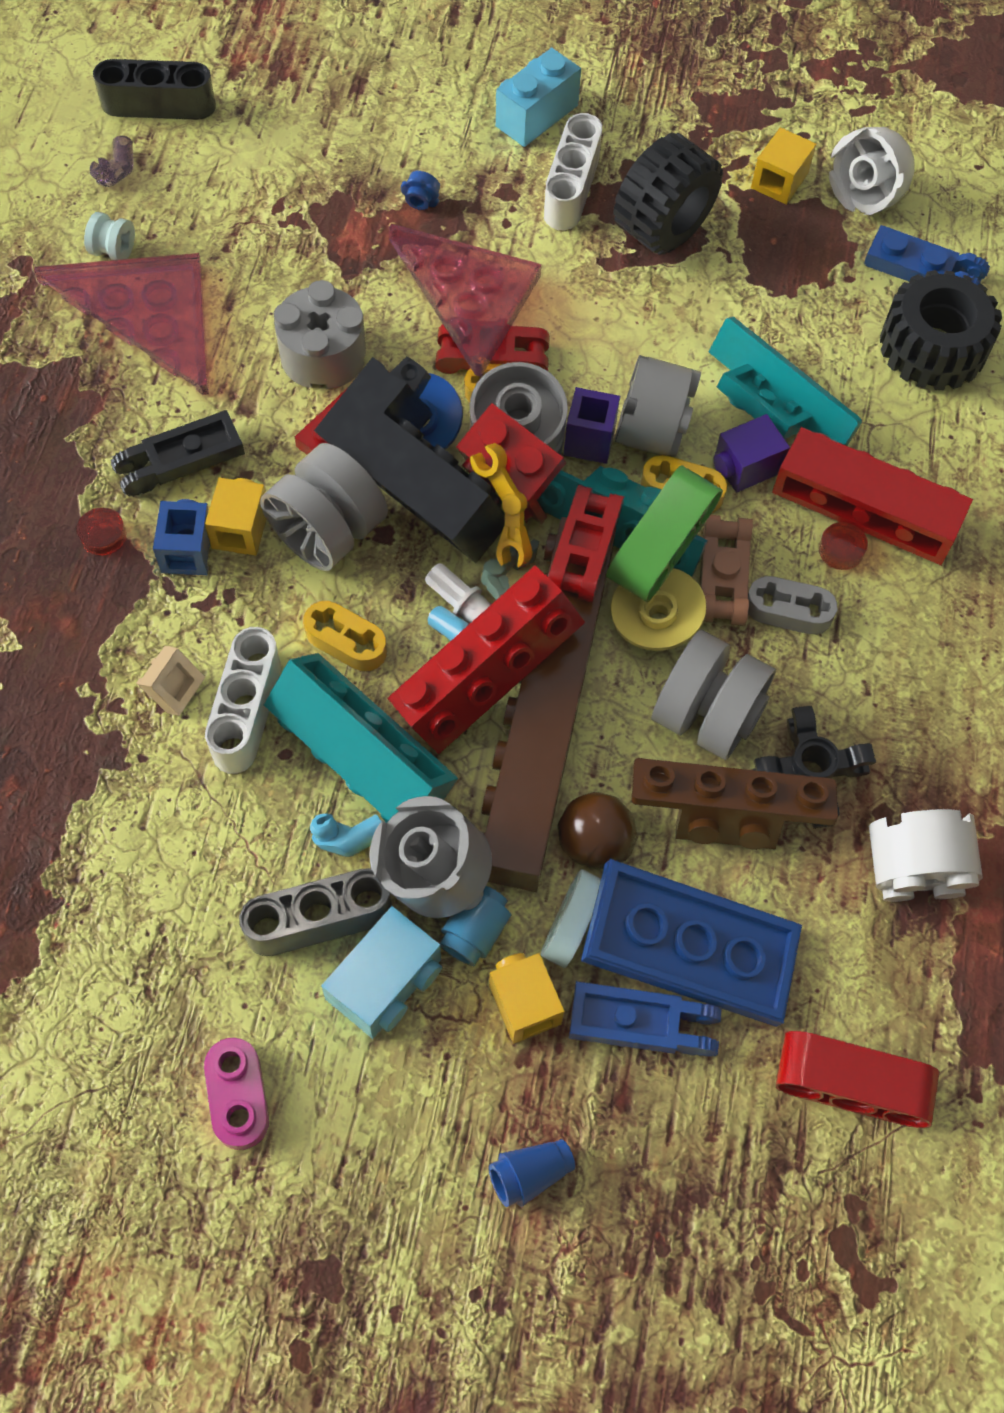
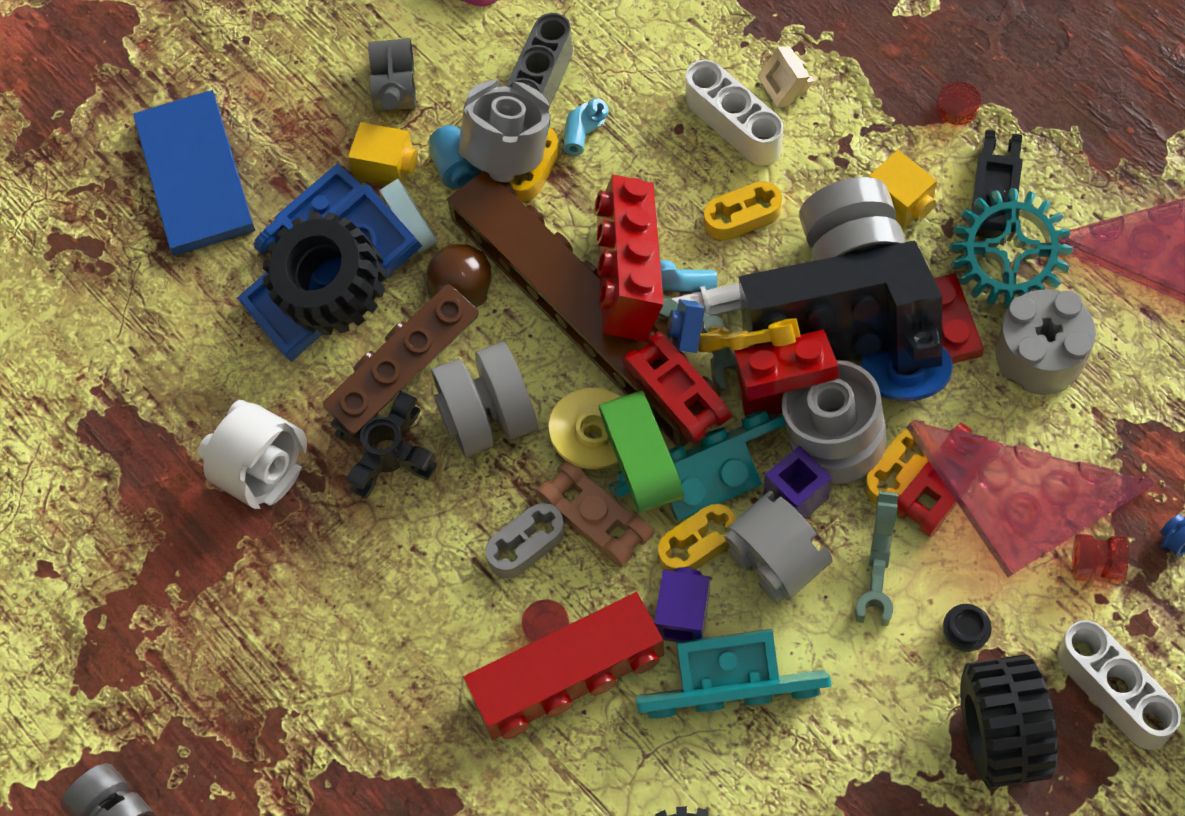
camera: 135 degrees right, 0 degrees up
blue brick [153,499,210,575] -> none
teal brick [263,653,458,823] -> none
medium azure brick [321,906,442,1039] -> none
blue cone [489,1139,575,1207] -> none
red beam [775,1031,940,1128] -> none
none -> blue tile [133,90,256,256]
none -> black tyre [262,212,386,335]
none -> dark grey beam [368,38,417,113]
none -> blue plate [667,299,705,353]
none -> sand green piece [855,491,898,626]
none -> black plate [943,604,992,652]
none -> teal gear [949,188,1073,309]
none -> clear red wheel [1072,534,1129,584]

